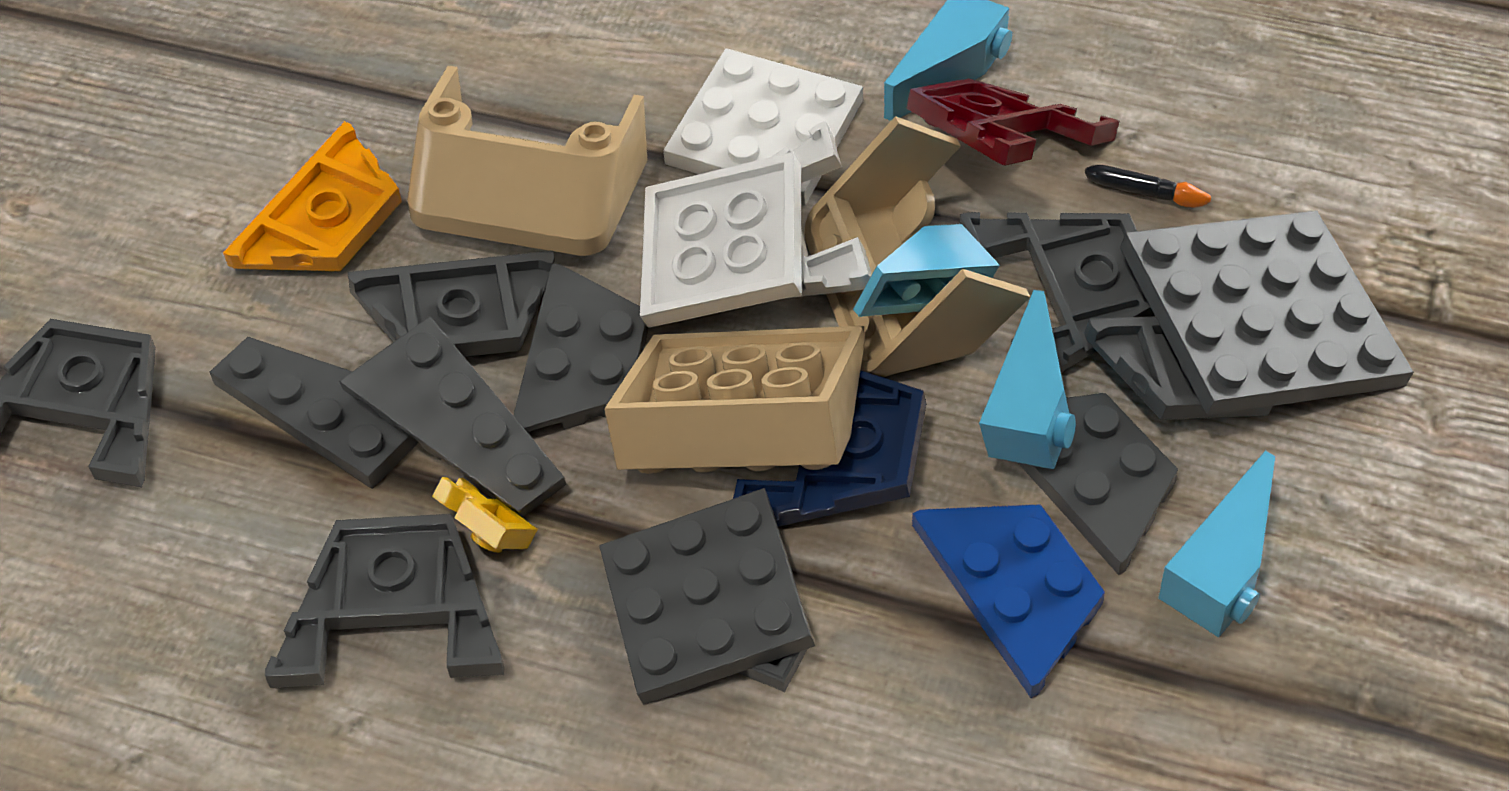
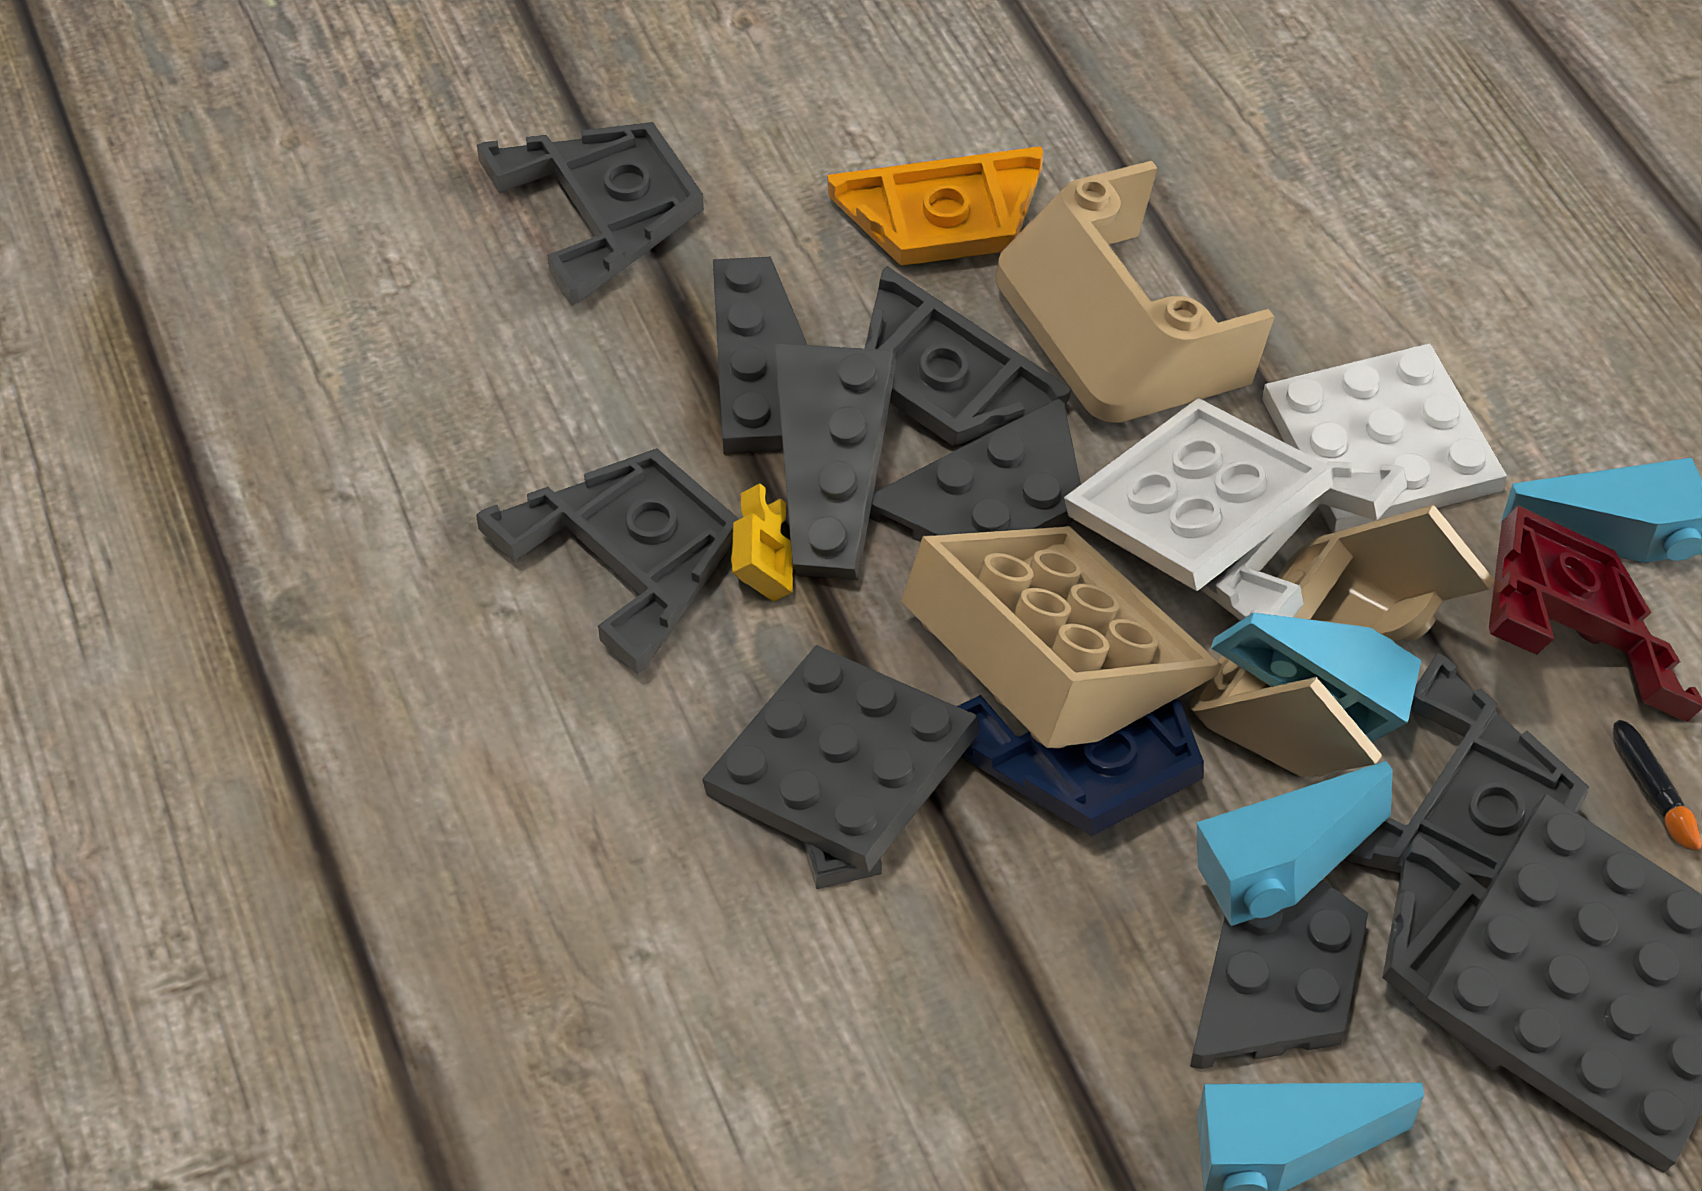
camera: 45 degrees right, 0 degrees up
blue wing [912,504,1105,698] -> none

